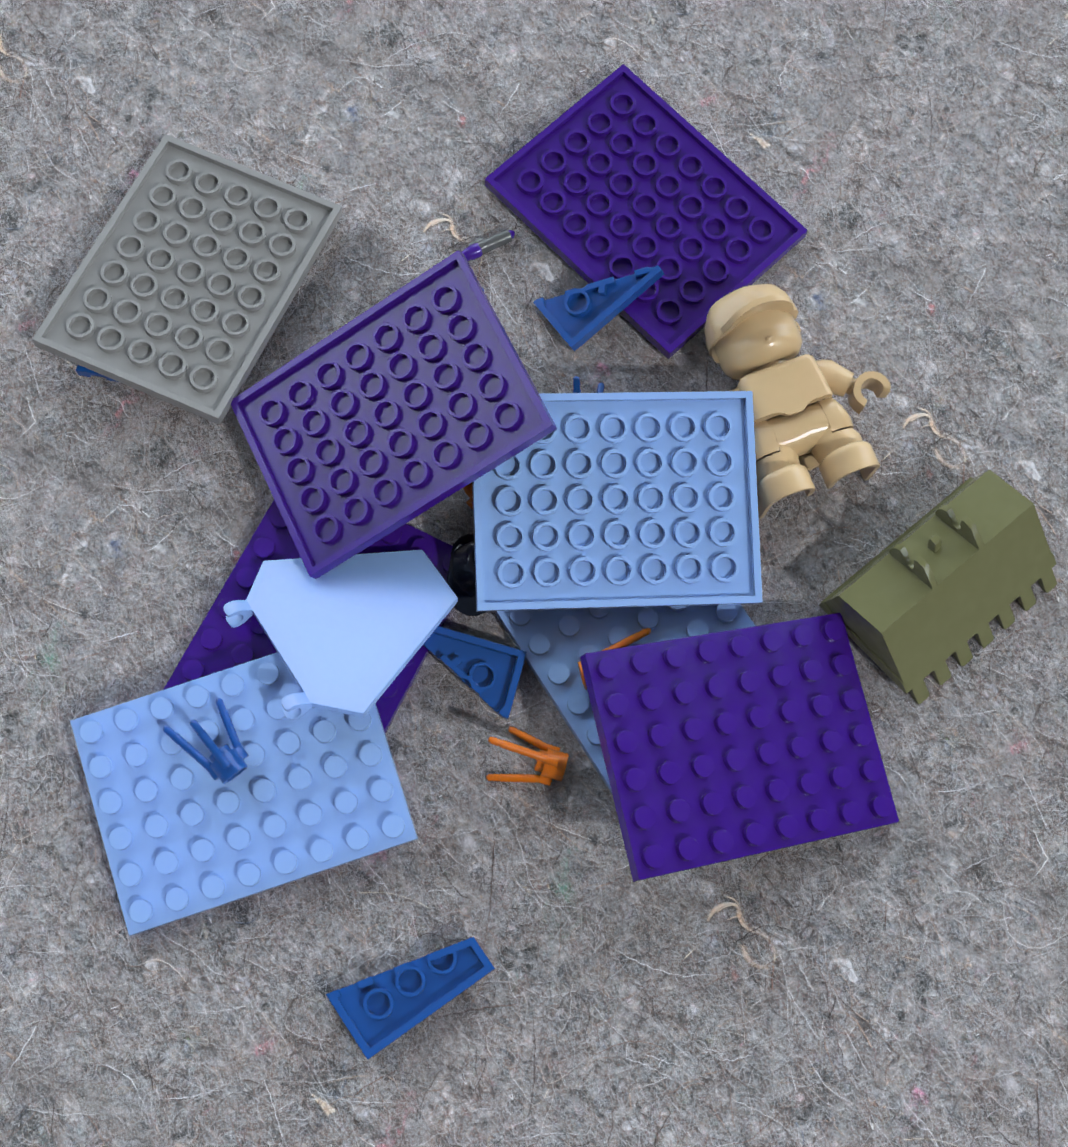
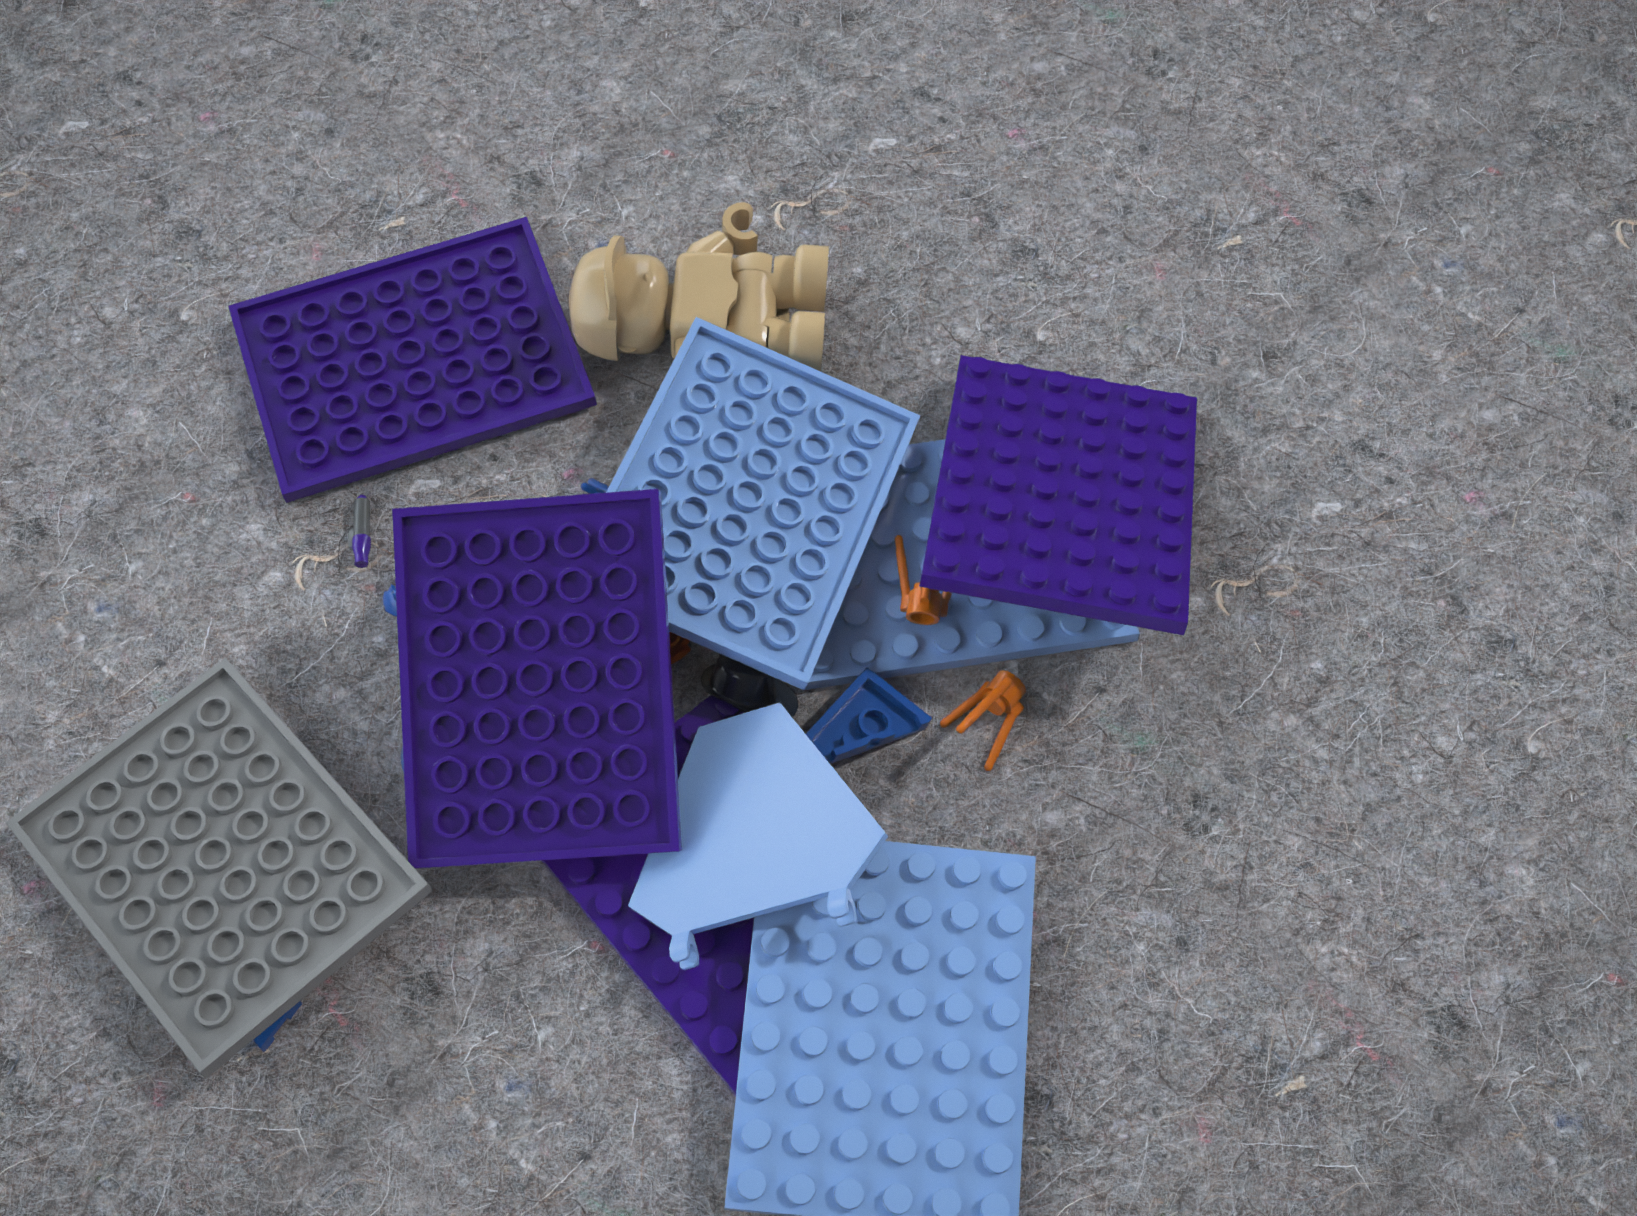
camera: 60 degrees left, 10 degrees down
blue plant [163,698,249,784] -> none
blue wing [326,937,495,1060] -> none
blue wing [533,265,664,352] -> none
olive piece [819,469,1057,704] -> none

